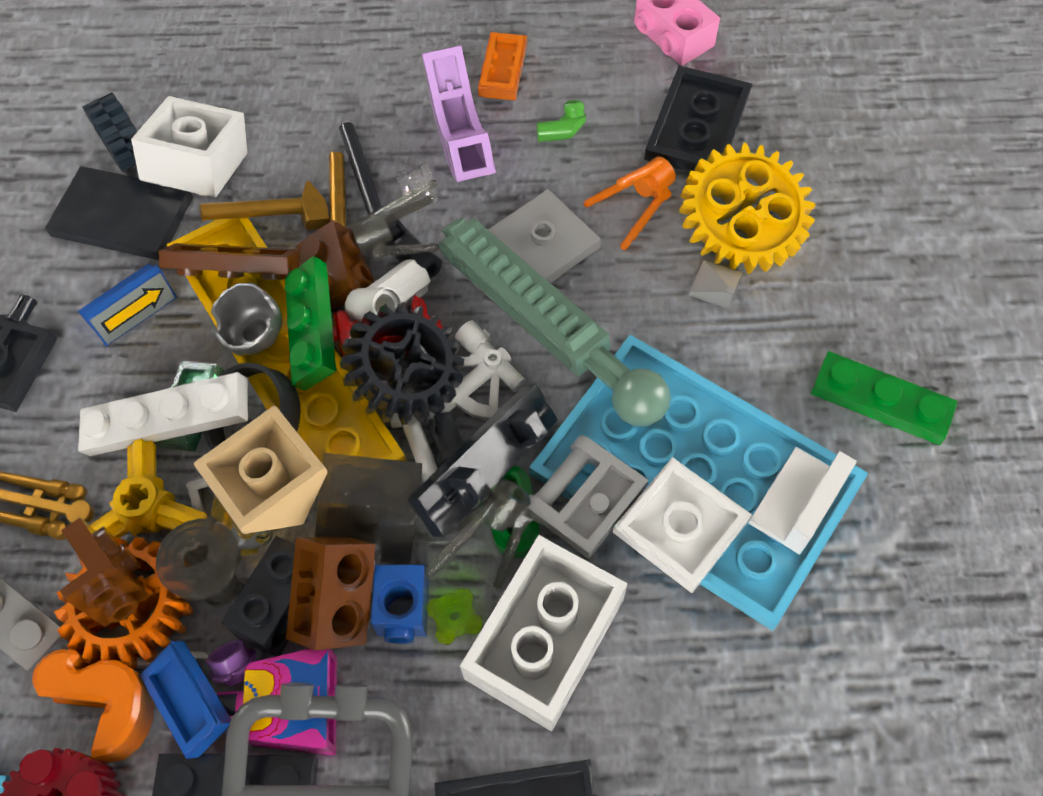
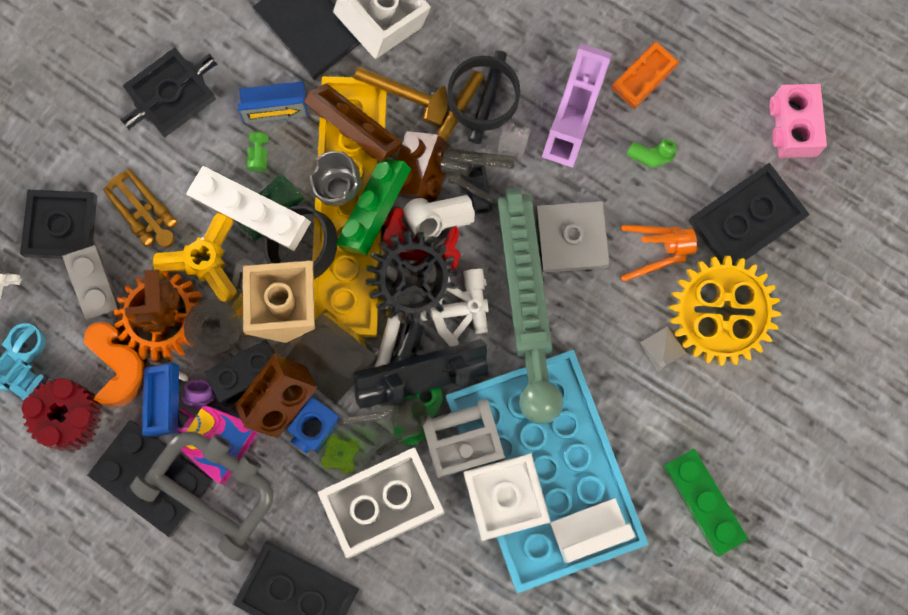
camera: 30 degrees right, 15 degrees up
none -> bright green piece [247,132,269,172]
none -> black tyre [448,56,520,131]

